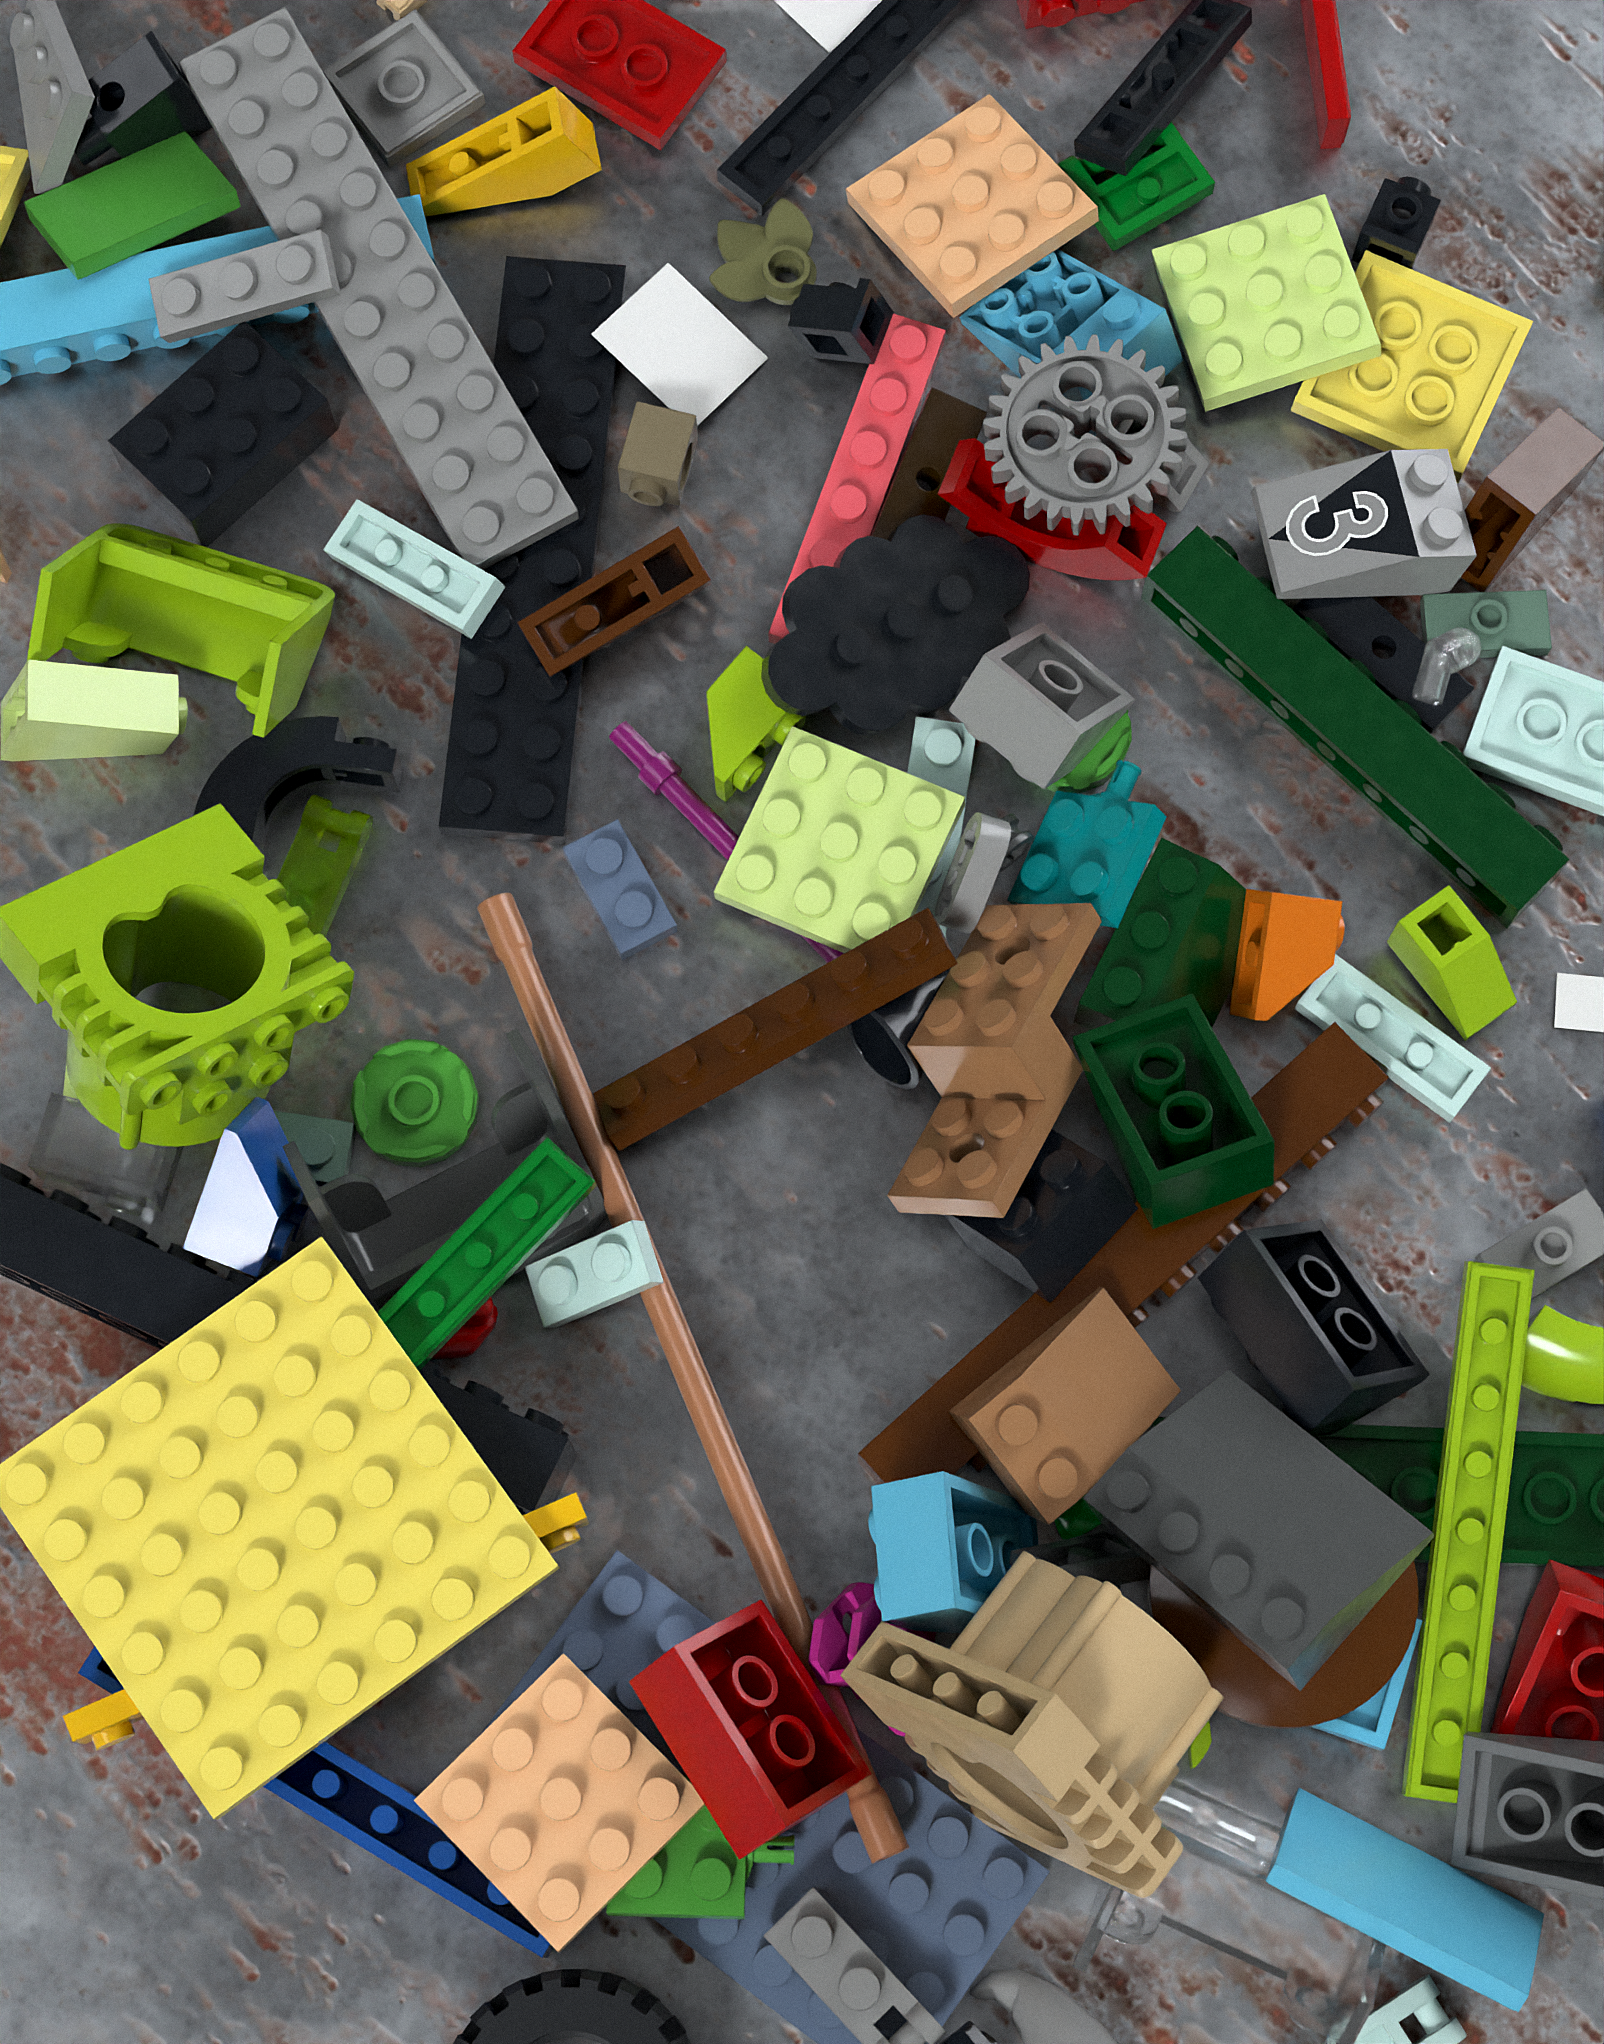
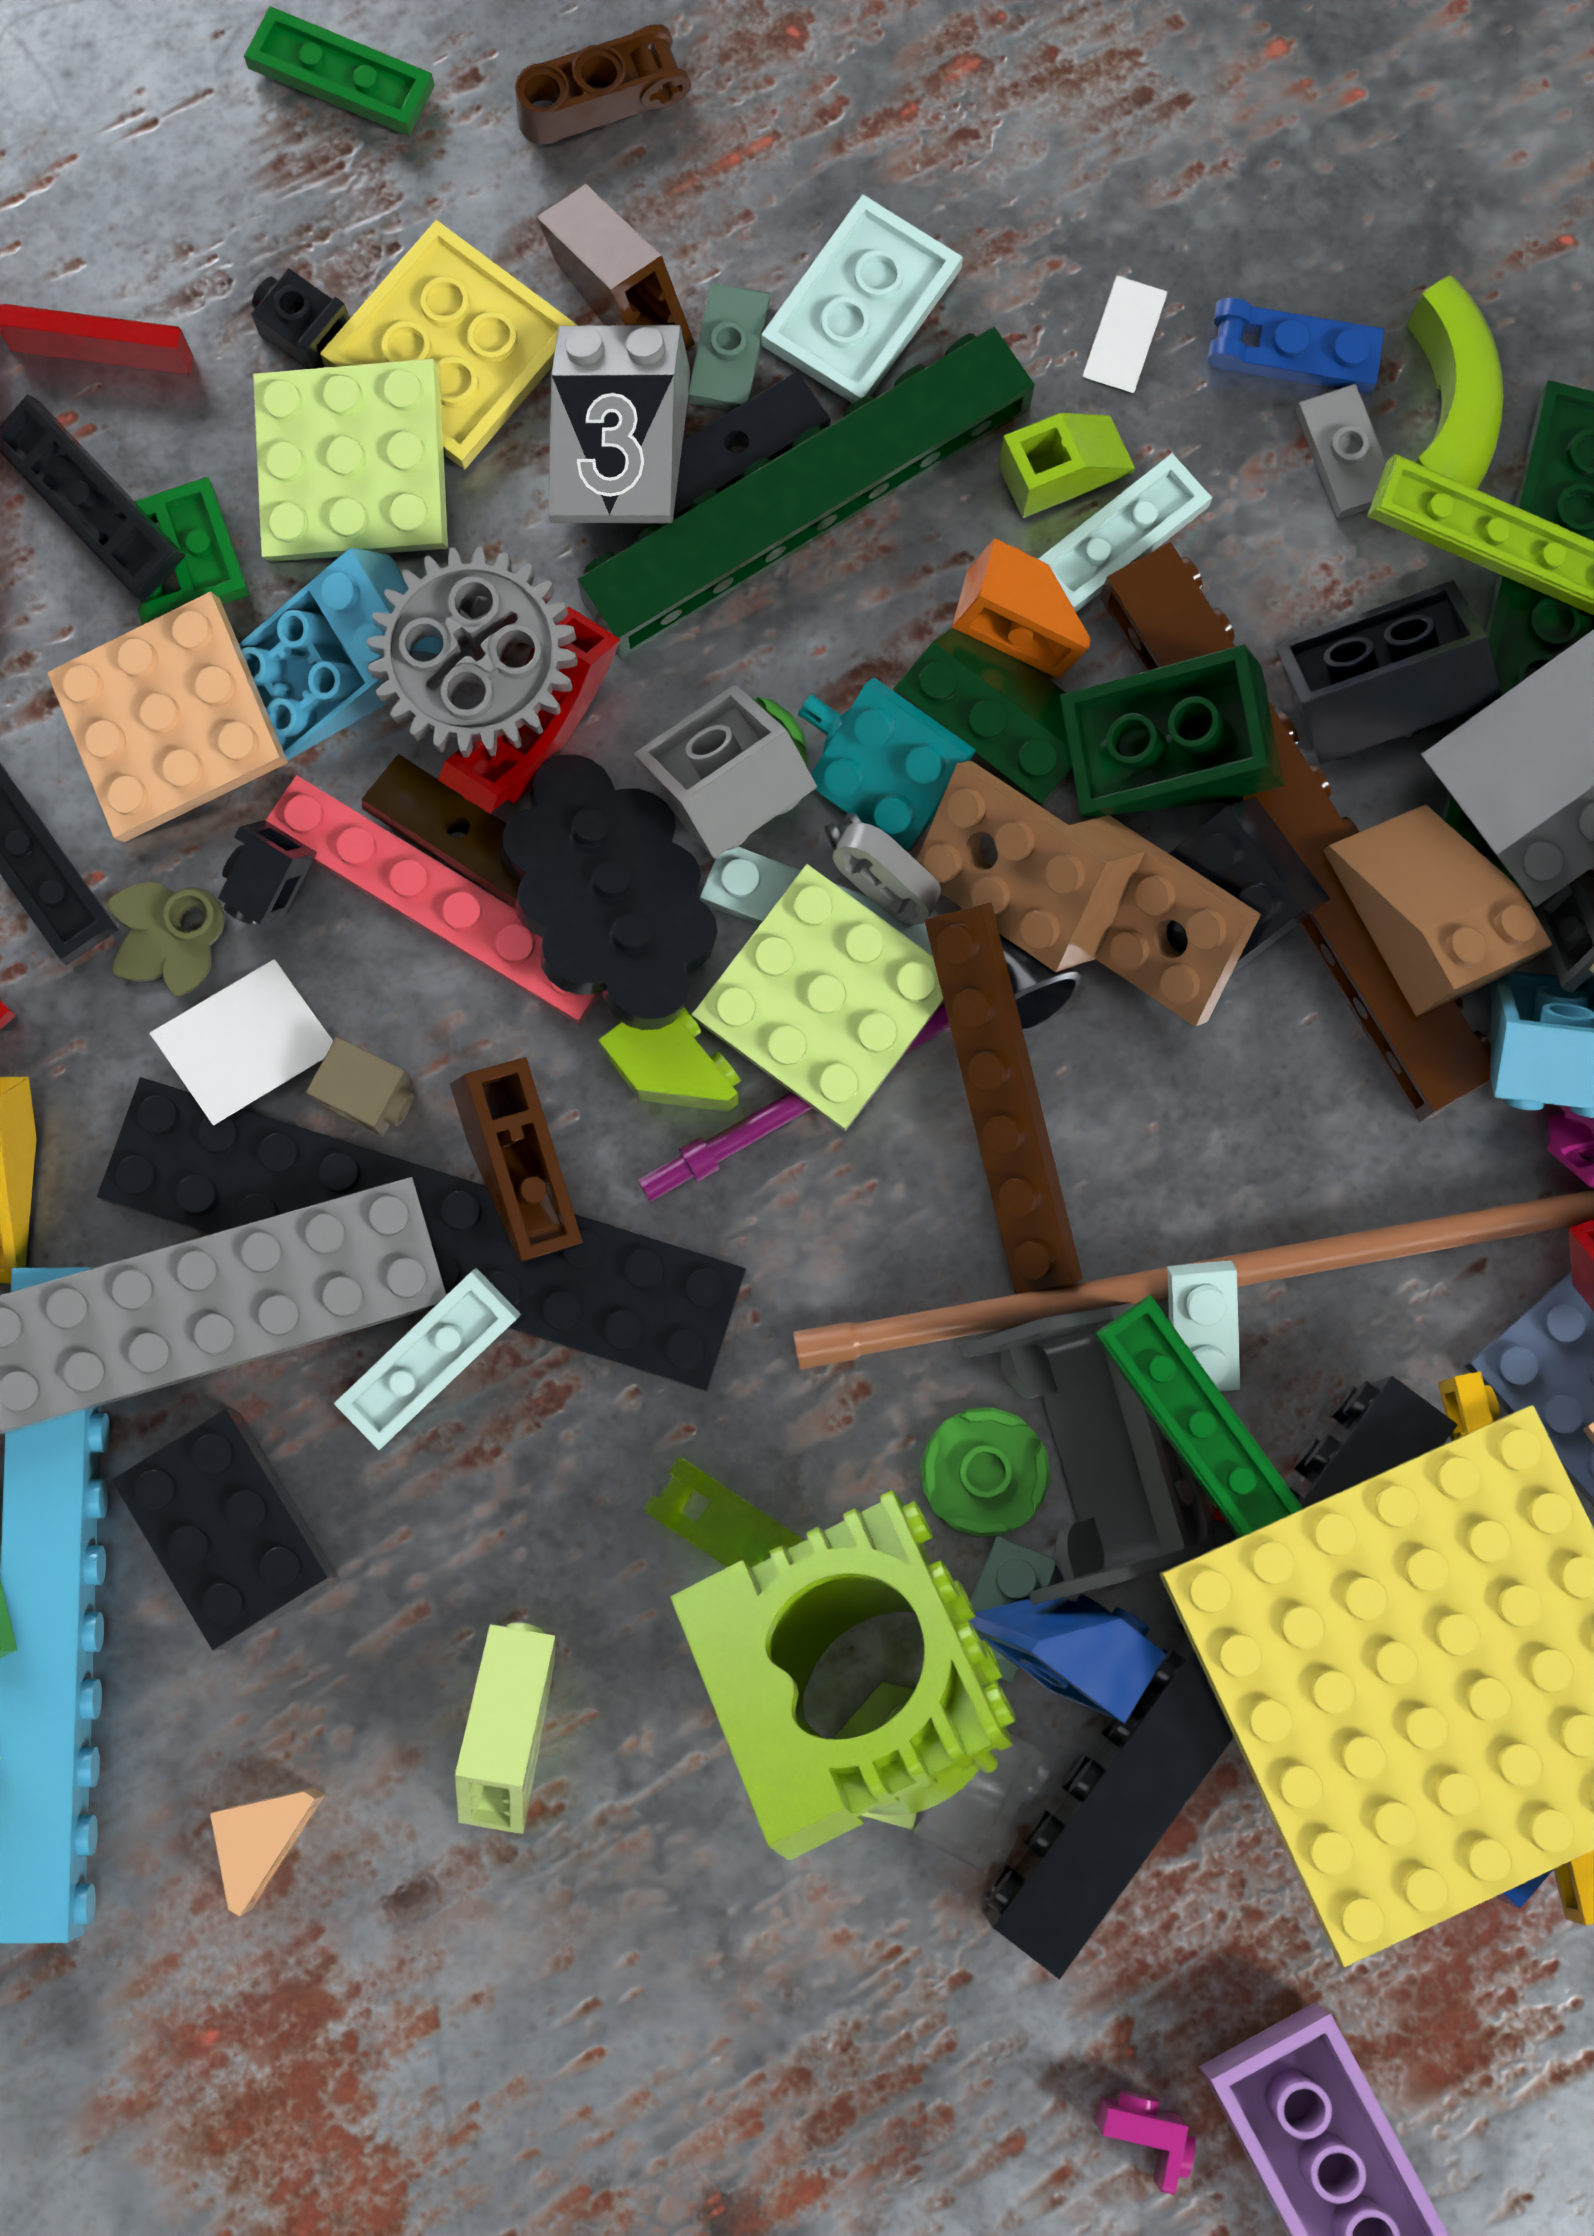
camera: 80 degrees left, 5 degrees up
lime windscreen [27,523,335,738] -> none
light grey plate [149,229,340,343] -> none
black arch [193,716,404,854] -> none
sand blue plate [562,819,678,961] -> none
clear arm [1412,627,1481,705] -> none

